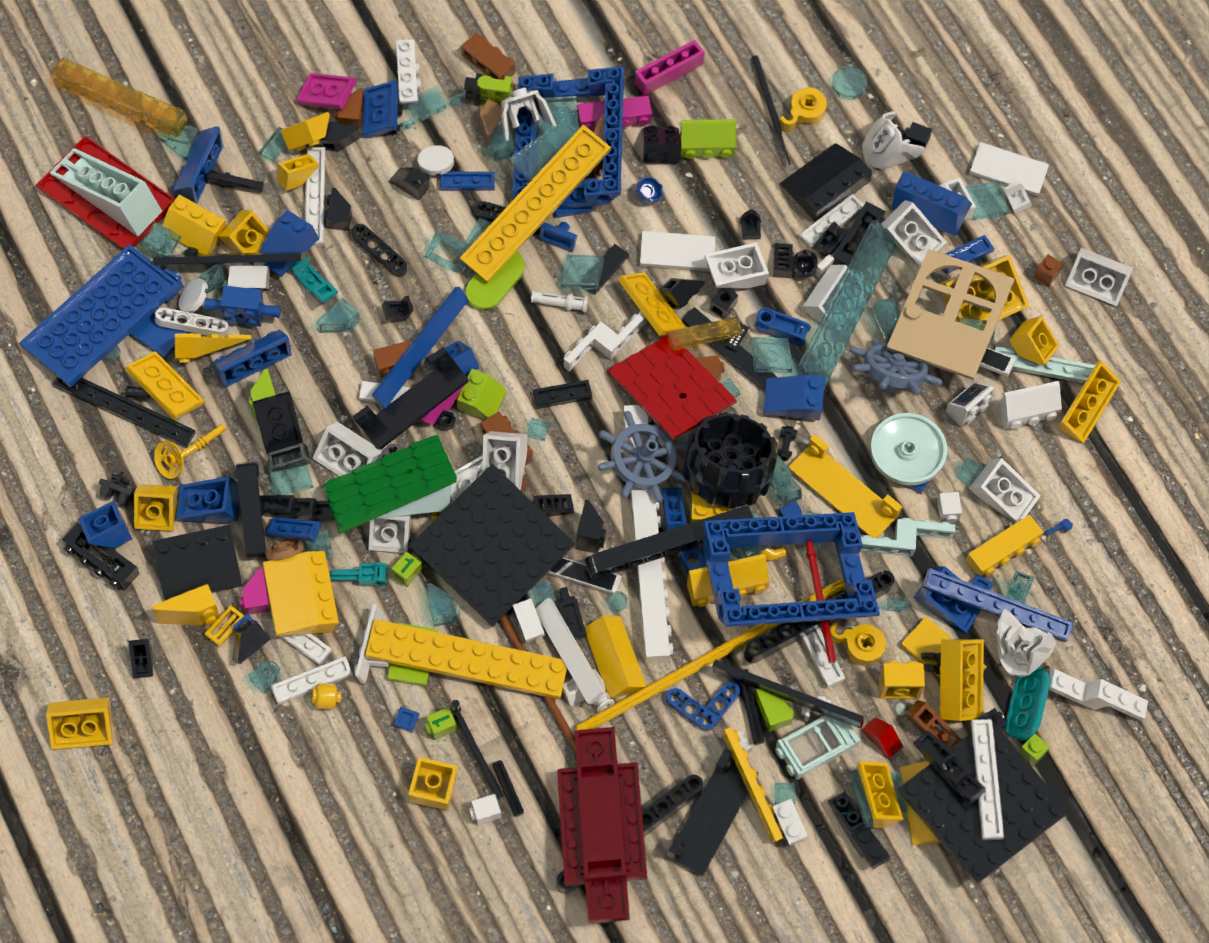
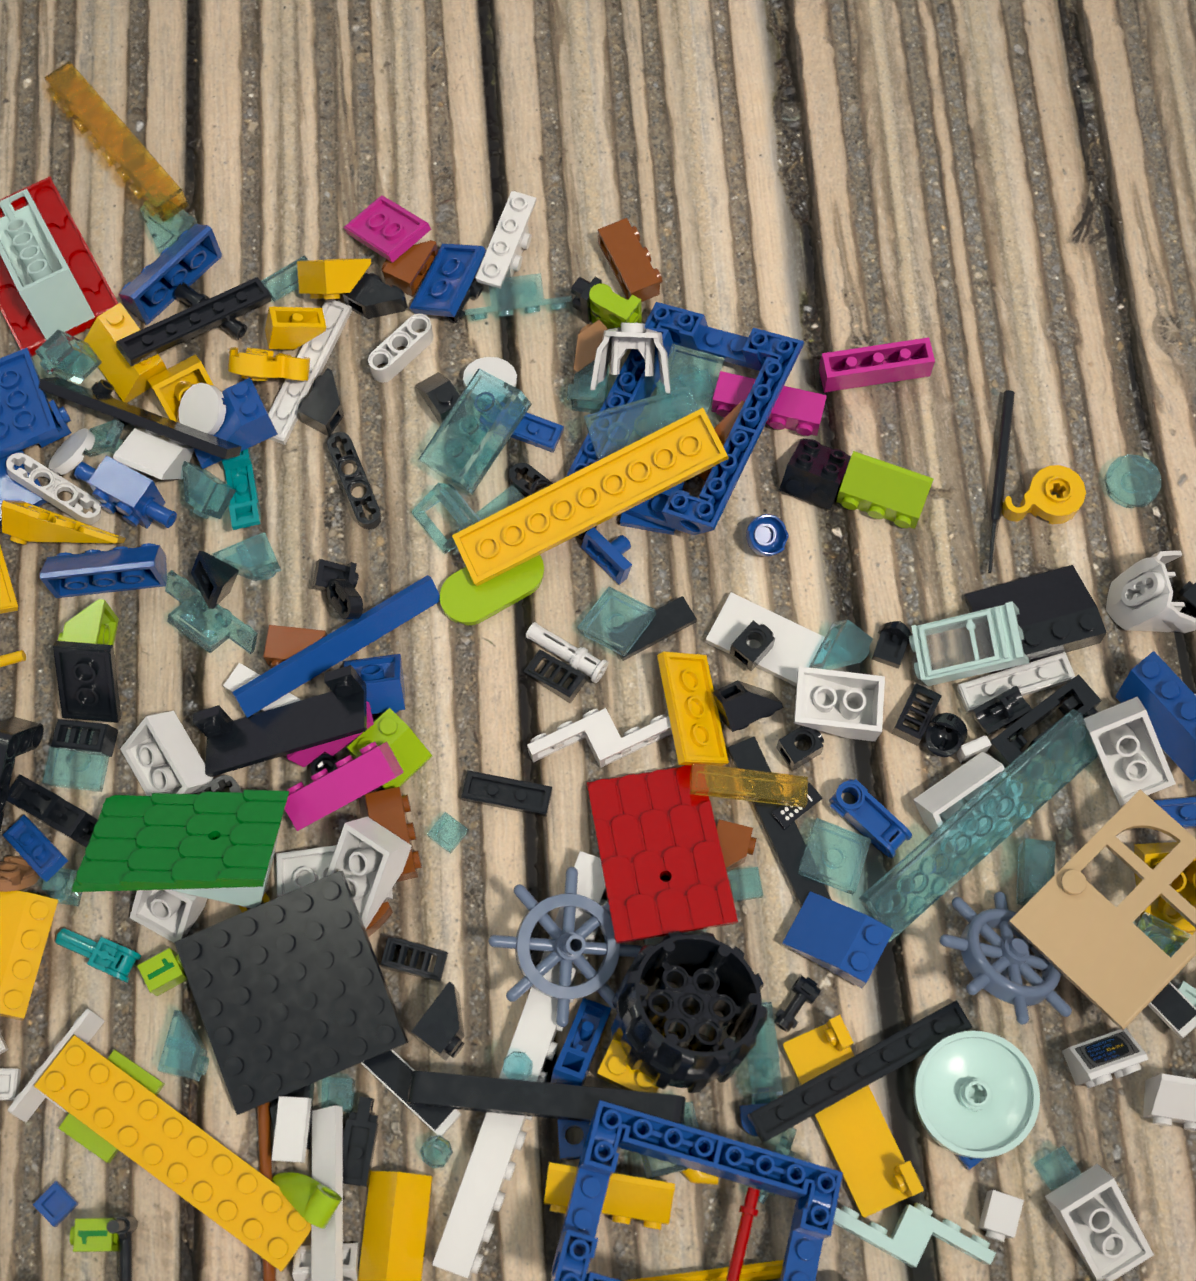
camera: 30 degrees right, 5 degrees up
none -> black tile [116,277,272,366]
none -> clear light blue bracket [165,570,258,654]
none -> white tile [179,383,226,435]
none -> clear light blue slope [182,461,236,519]
none -> black slope [191,551,239,609]
none -> yellow piece [228,347,310,381]
none -> lime piece [272,1172,342,1229]
none -> dark pink brick [285,741,404,831]
none -> black beam [327,579,363,619]
none -> white beam [368,314,433,383]
none -> clear light blue slope [419,368,532,495]
none -> clear light blue tile [503,1051,533,1081]
none -> black slope [523,650,586,704]
none -> black brick [729,620,775,671]
none -> black tile [747,1000,972,1144]
none -> clear light blue slope [809,620,873,670]
none -> light aqua door [909,601,1029,686]

